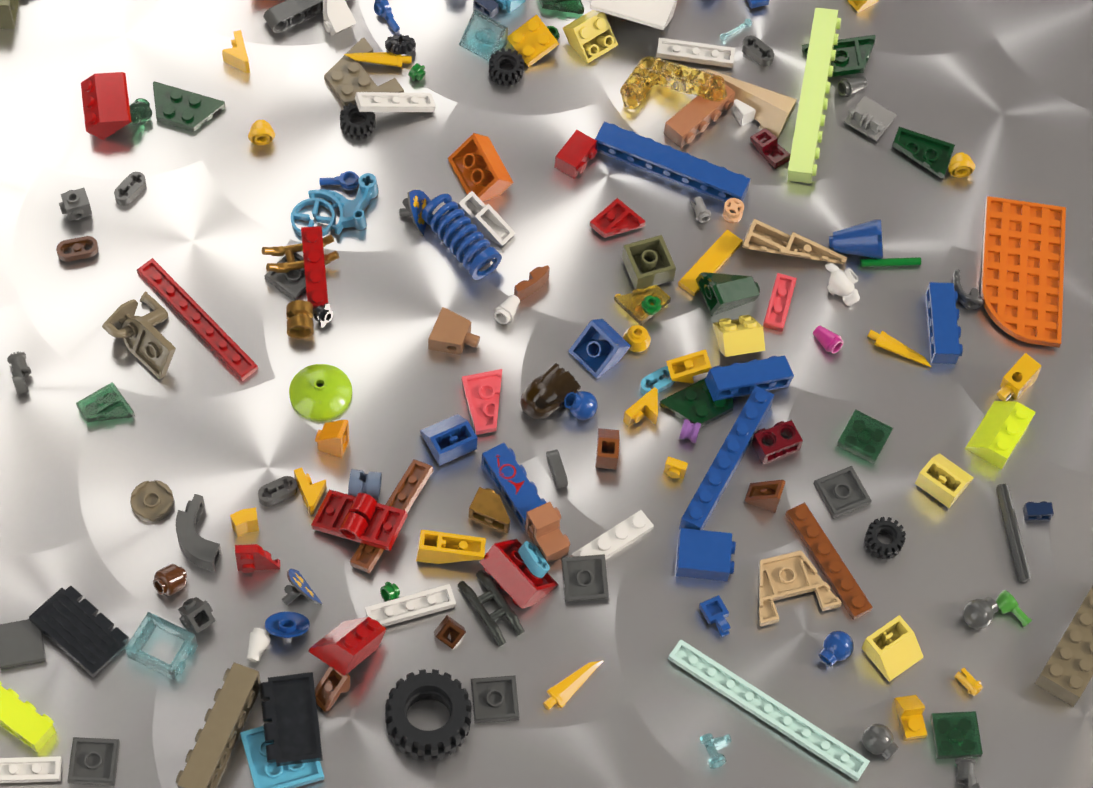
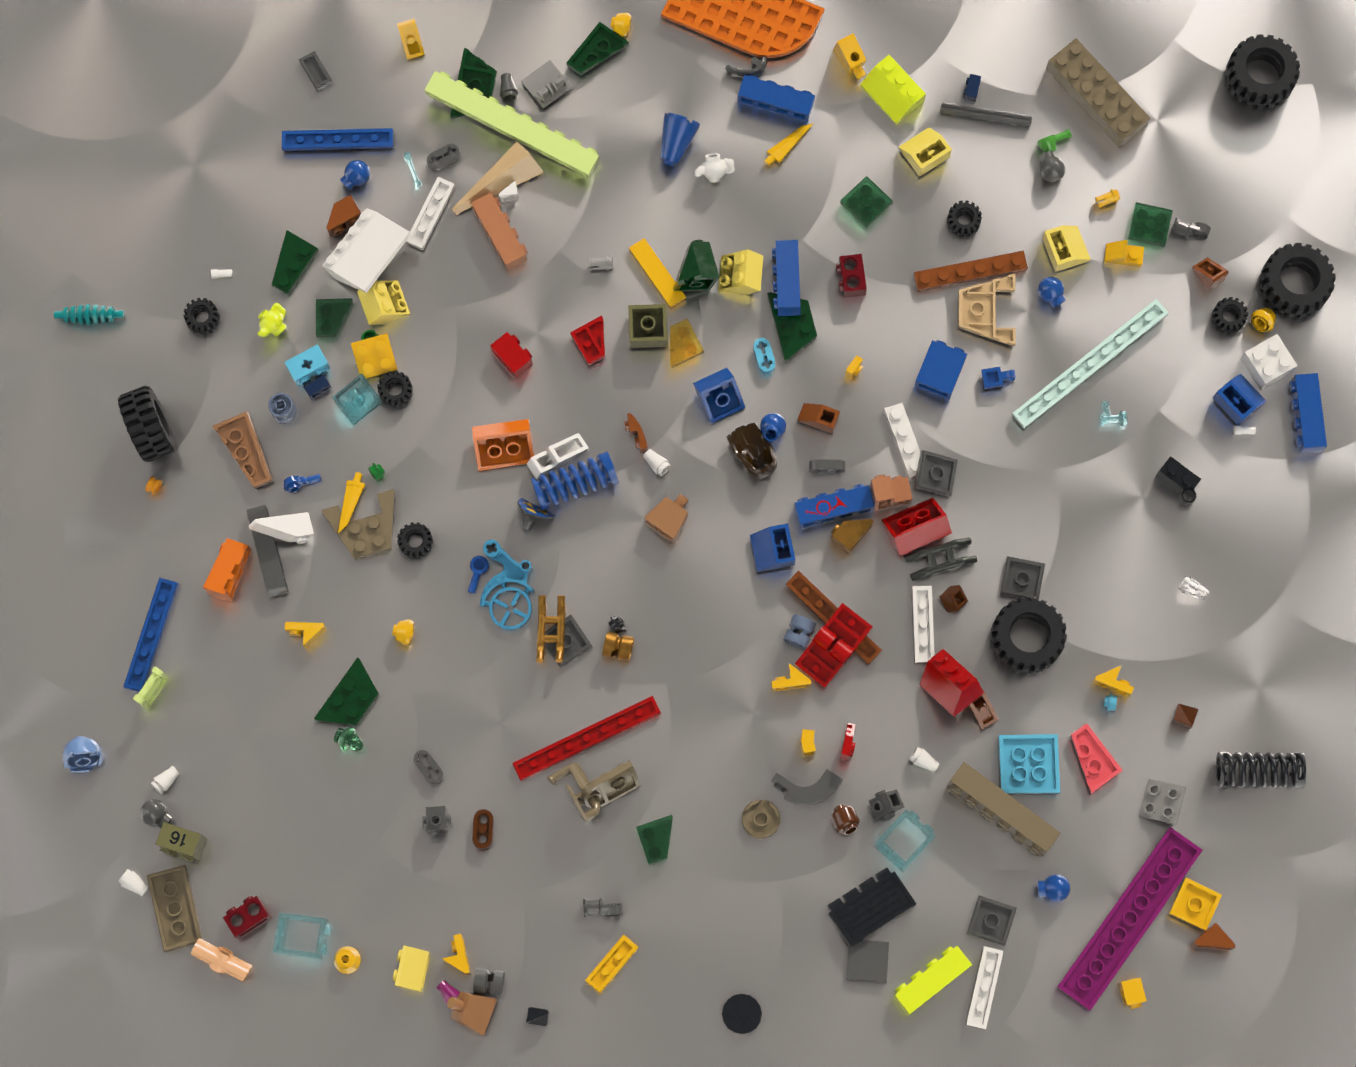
camera: 65 degrees left, 15 degrees up
red slope [80,72,131,140] -> none
dark grey beam [258,476,297,507] -> none
black hinge [259,672,323,766] -> none
blue dish [265,612,310,638] -> none
shield [282,569,322,605] -> none
lime dish [289,364,352,421] -> none
red plate [301,226,328,309] -> none
light orange slope [315,420,349,458] -> none
white plate [355,92,436,112] -> none
green plate [380,582,400,601] -> none
black gear [385,34,416,55] -> none
yellow slope [416,530,486,564] -> none
coral wing [461,369,502,435] -> none
medium azure beam [518,541,550,578] -> none
yellow bar [543,661,603,710] -> none
blue brick [595,121,750,202] -> none
clear yellow beam [620,56,727,109] -> none
yellow cone [623,325,651,352] -> none
yellow slope [623,387,658,427] -> none
green plate [641,295,662,315] -> none
yellow slope [666,349,712,383] -> none
blue brick [679,386,774,530] -> none
medium lavender wheel [679,419,701,443] -> none
light nougat wheel [722,198,744,223] -> none
tan wedge [742,219,847,264] -> none
dark orange slope [744,480,785,513] -> none
dark red slope [750,128,791,169] -> none
coral tile [763,273,797,332] -> none
dark pink cone [813,325,844,354] -> none
dark grey tile [813,466,872,519] -> none
green bar [860,257,921,267] -> none
dark grey piece [862,724,899,760] -> none

